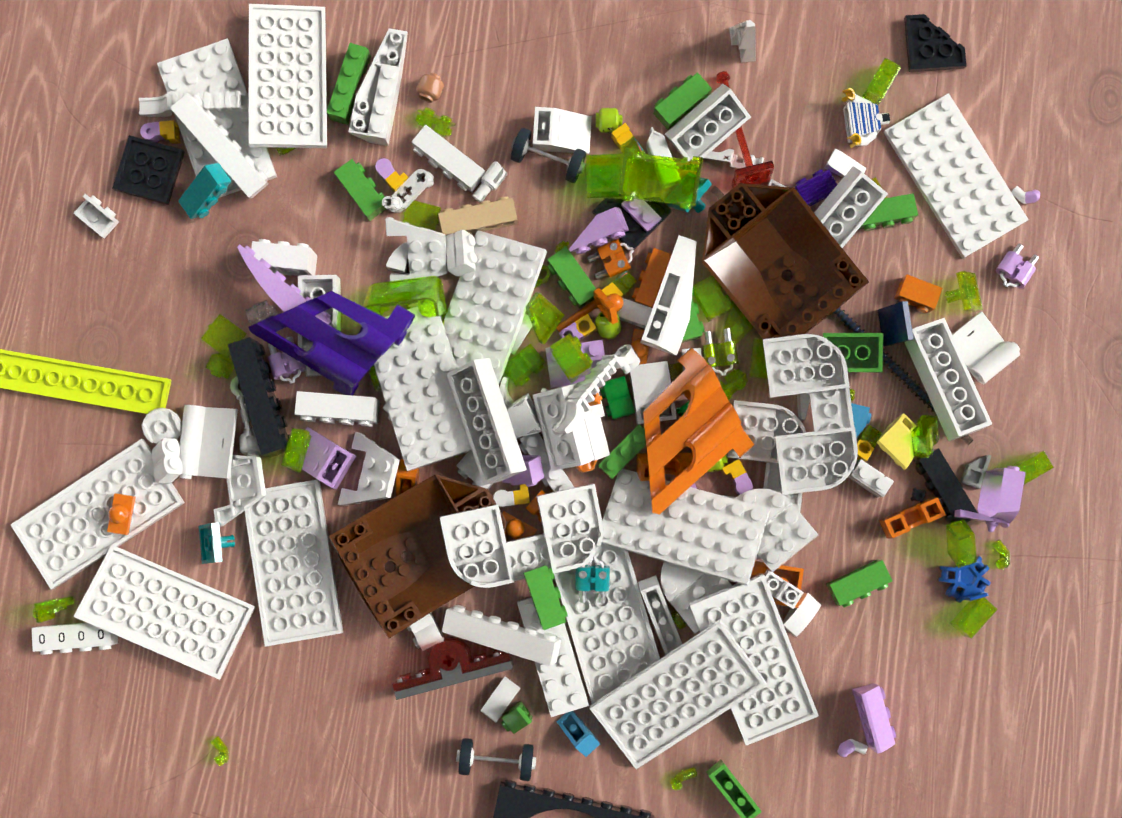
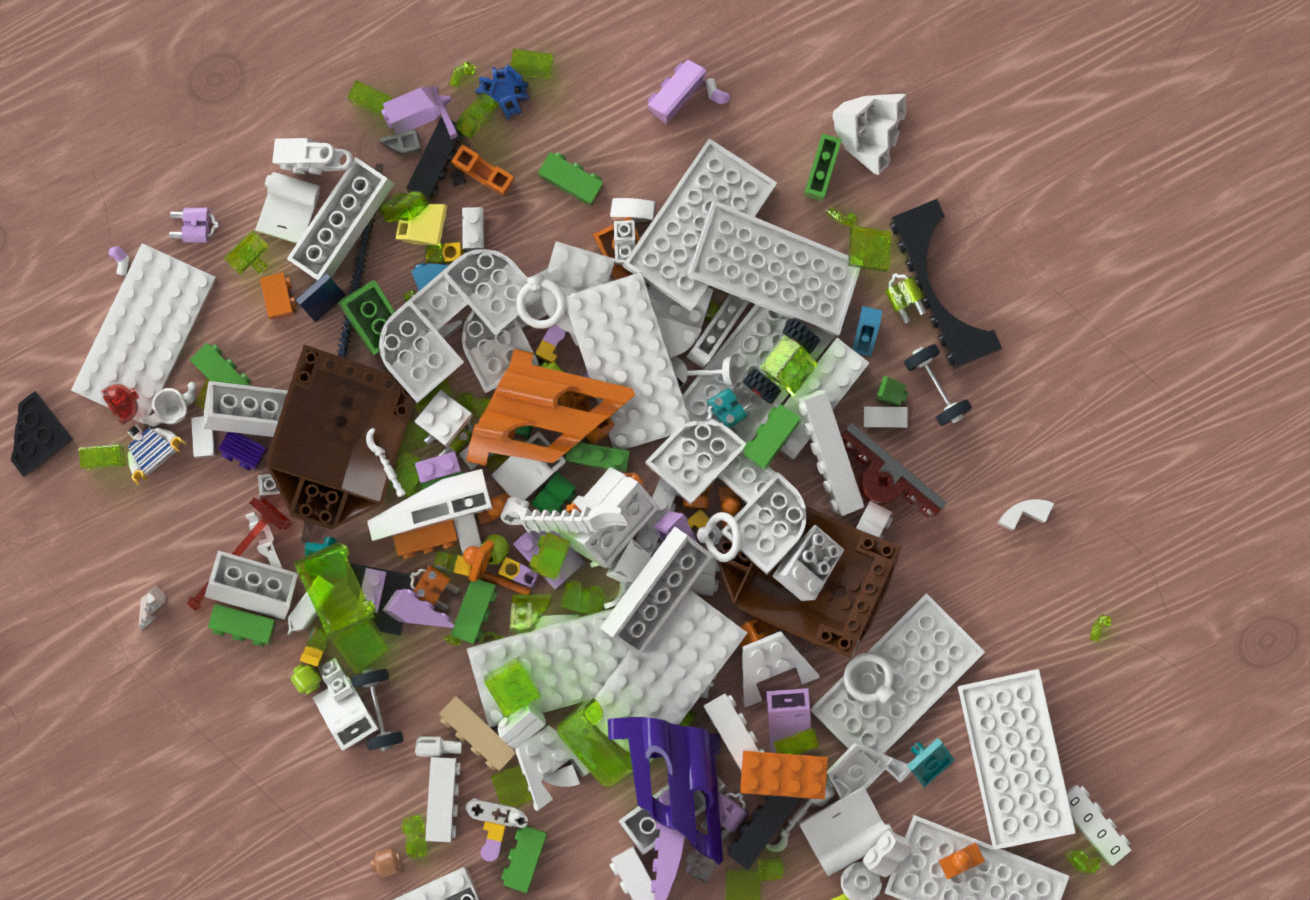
camera: 125 degrees left, 0 degrees up
none -> clear red cylinder [100,383,139,425]
none -> white piece [137,382,197,427]
none -> white brick [272,138,353,175]
none -> white slope [318,658,354,703]
none -> white piece [366,428,406,497]
none -> white plate [415,390,473,447]
none -> lavender plate [415,451,461,483]
none -> clear neon green brick [484,656,541,717]
none -> white piece [517,274,566,329]
none -> white piece [670,356,737,388]
none -> white piece [697,512,742,562]
none -> orange brick [740,751,828,799]
none -> brick [742,319,821,404]
none -> white slope [773,525,844,601]
none -> white piece [844,653,895,704]
none -> clear neon green plate [848,225,891,272]
none -> clear neon green piece [884,273,927,323]
none -> white brick [997,499,1054,531]

